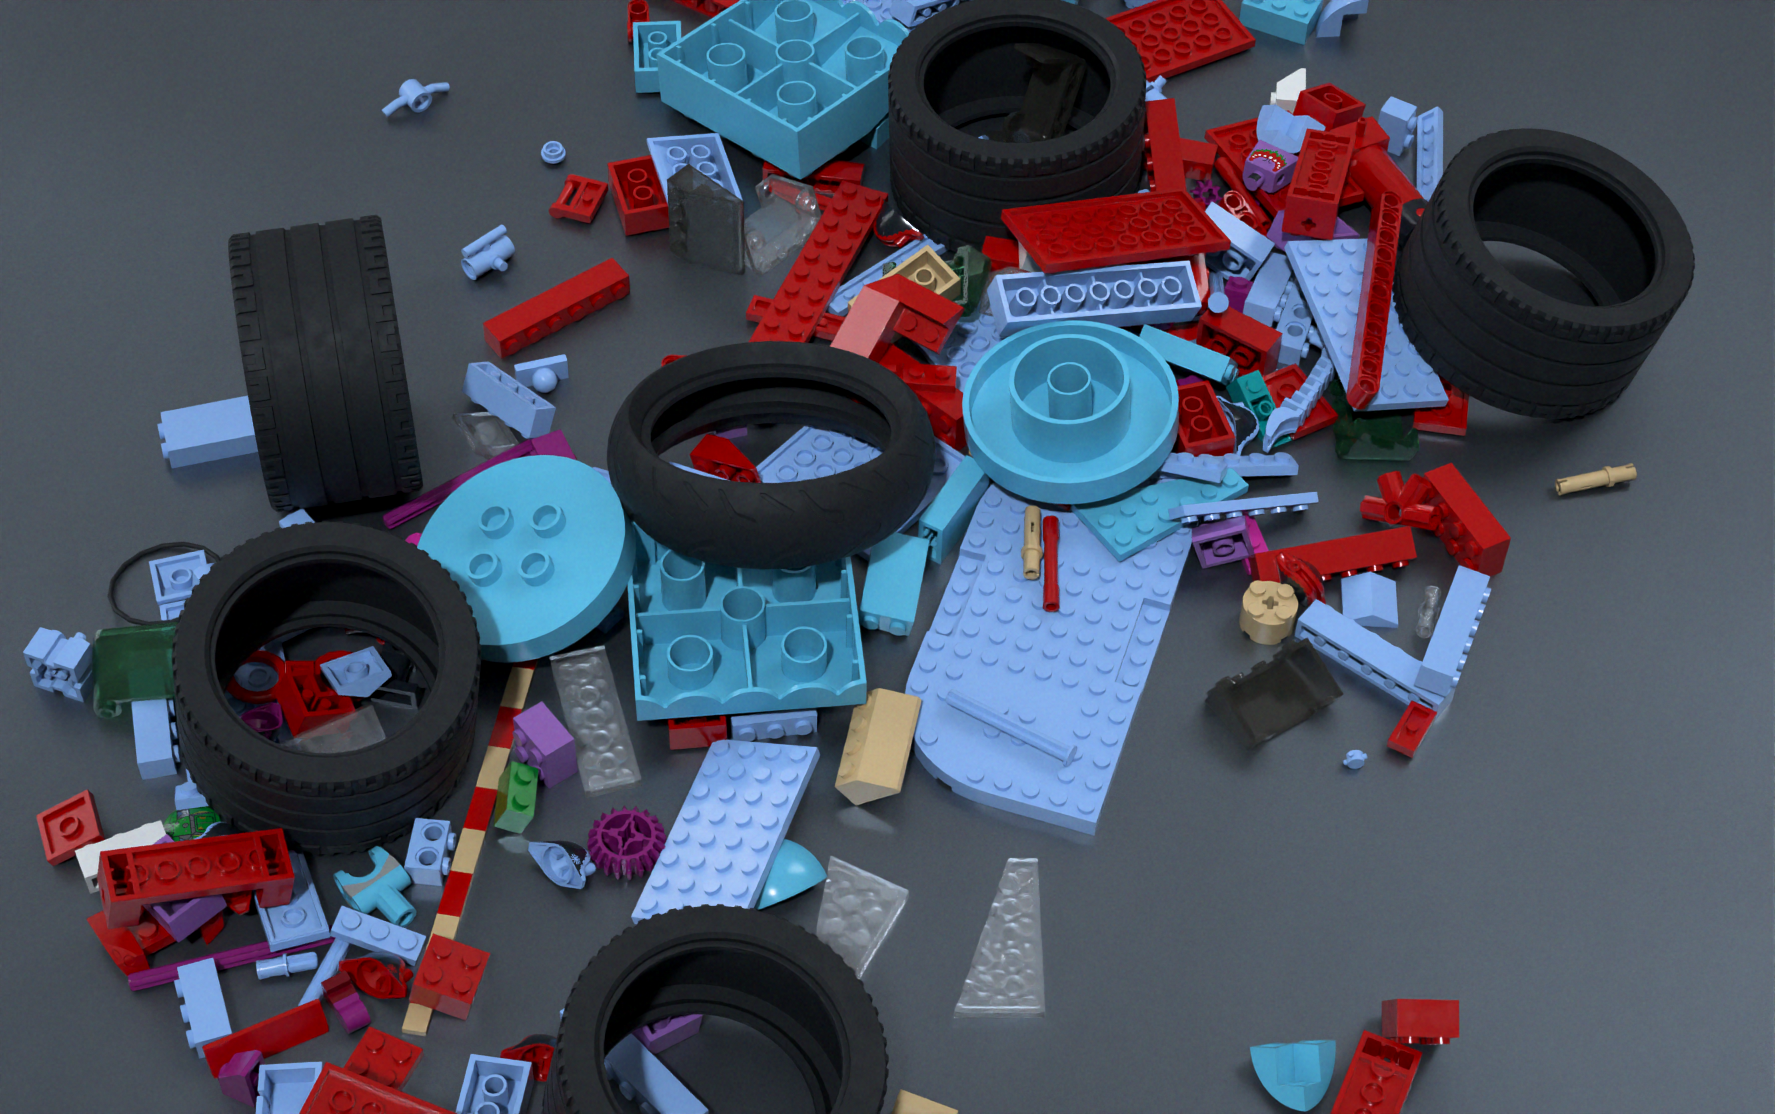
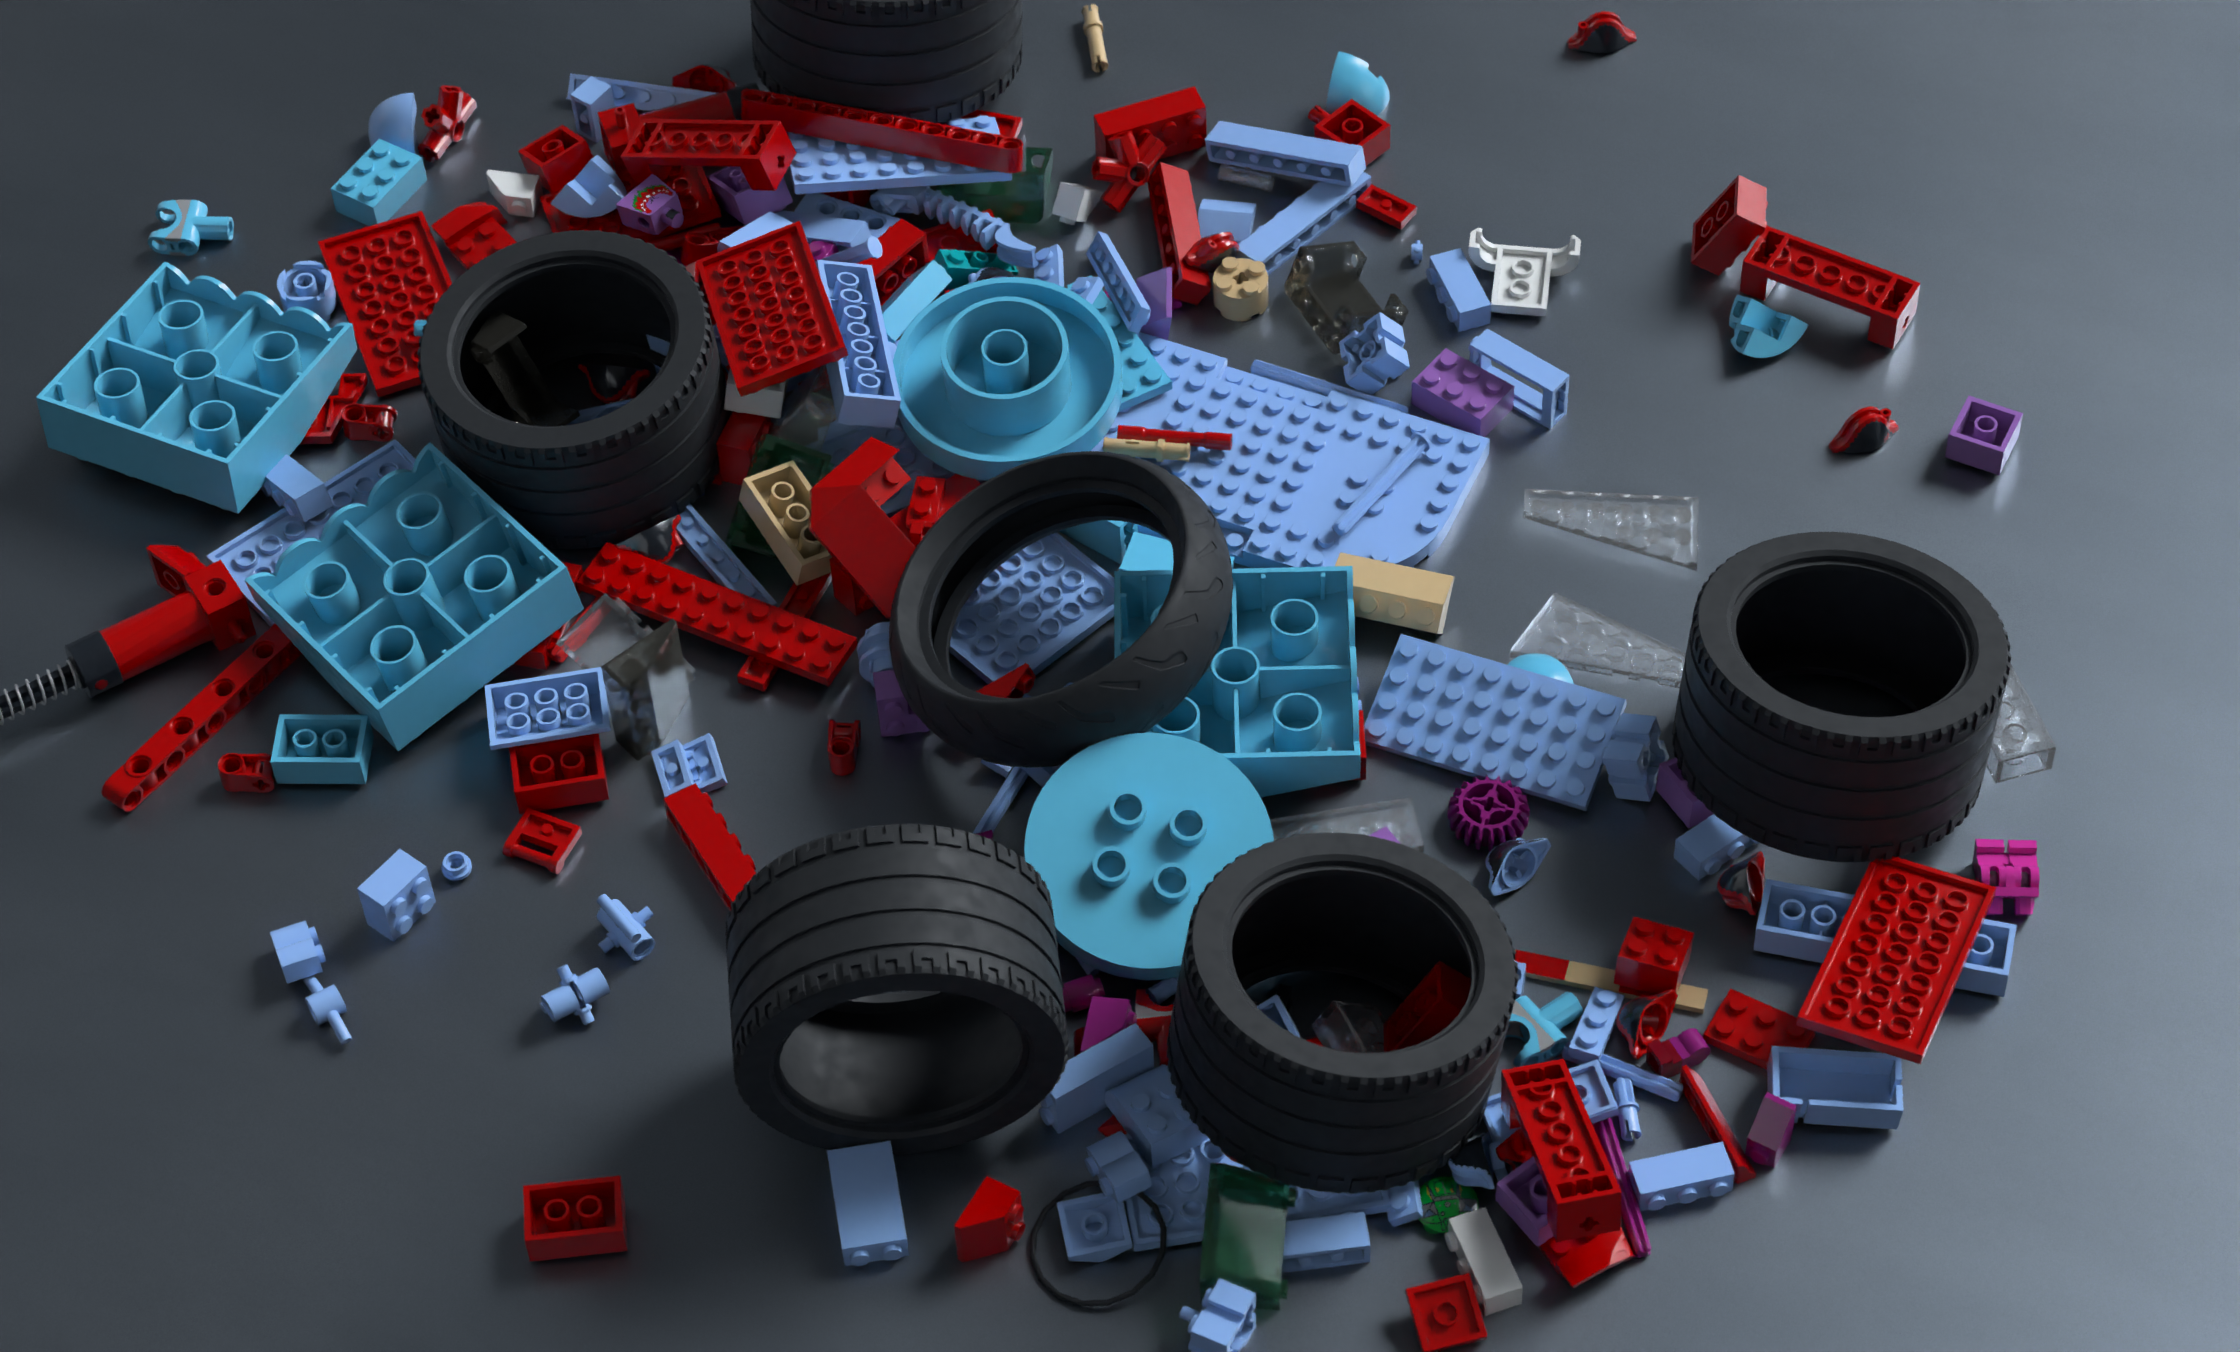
camera: 80 degrees left, 0 degrees up
none -> light blue brick [270,920,326,984]
none -> light blue brick [357,849,436,942]
none -> red piece [417,85,477,163]
none -> red piece [431,202,517,270]
none -> red brick [523,1175,627,1262]
none -> light blue pin [540,964,610,1025]
none -> light blue slope [651,733,728,797]
none -> red slope [954,1176,1026,1262]
none -> white slope [1052,182,1103,225]
none -> light blue axle [1251,360,1409,414]
none -> red brick [1308,99,1391,166]
none -> medium azure brick [1326,51,1390,115]
none -> light blue brick [1339,312,1410,395]
none -> medium lavender brick [1411,348,1514,437]
none -> light blue brick [1426,248,1491,332]
none -> white piece [1469,227,1581,317]
none -> light blue window [1469,328,1569,429]
none -> hat [1567,11,1637,53]

